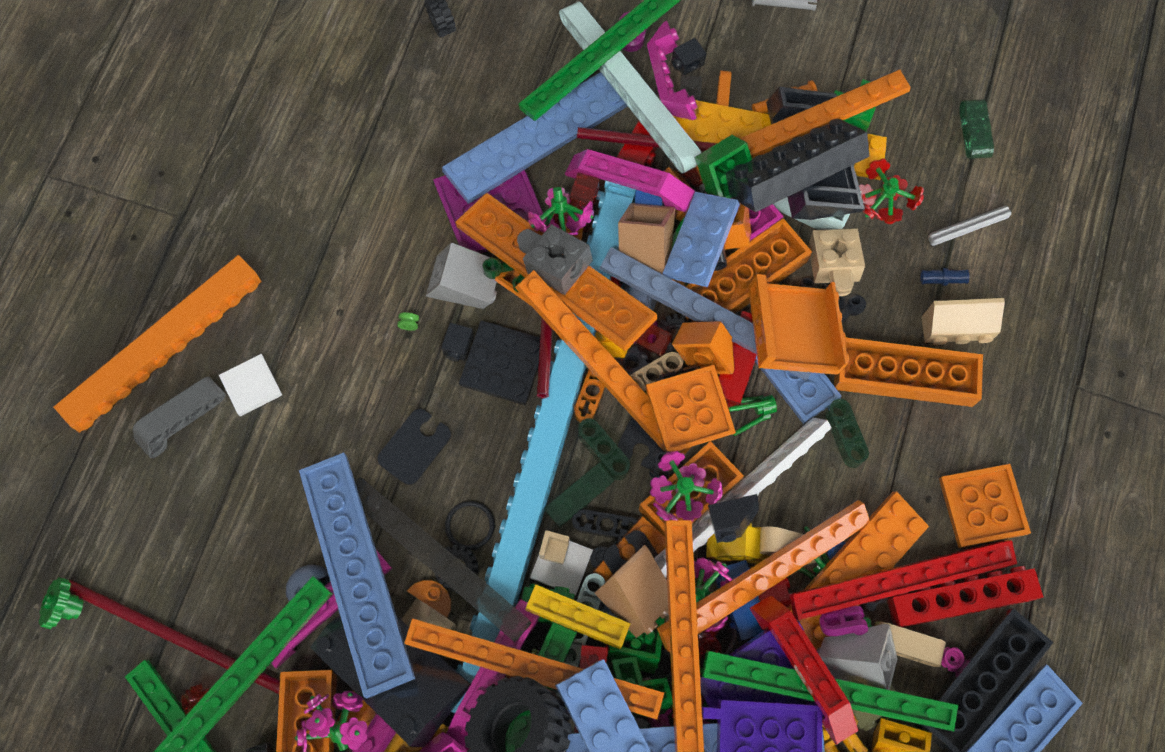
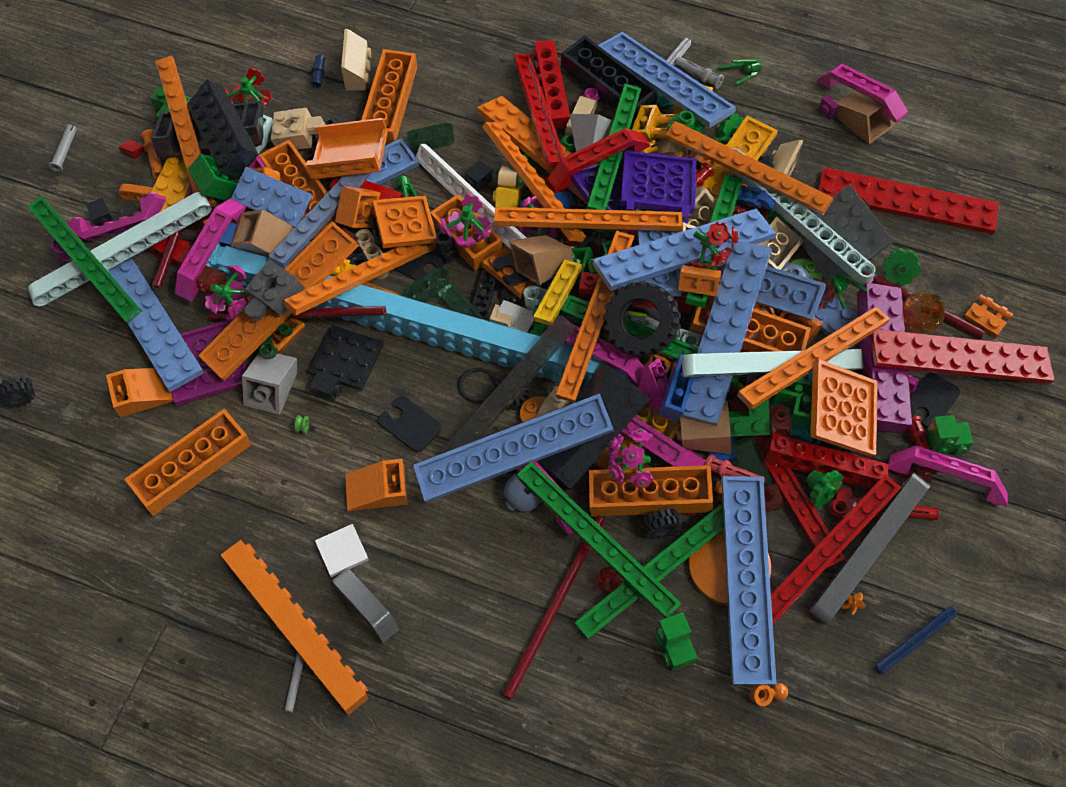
camera: 85 degrees left, 10 degrees down
green plant [38,577,84,629] -> none
black slope [708,494,759,543] -> none
magenta plate [819,606,868,636] -> none
light grey axle [928,206,1011,246] -> none
orange plate [939,464,1031,548] -> none
clear green beam [959,99,994,159] -> none
none -> orange slope [106,368,174,418]
none -> red slope [119,140,144,160]
none -> orange brick [124,408,251,516]
none -> light grey bar [284,652,304,713]
none -> orange slope [345,459,408,511]
none -> black brick [465,160,493,192]

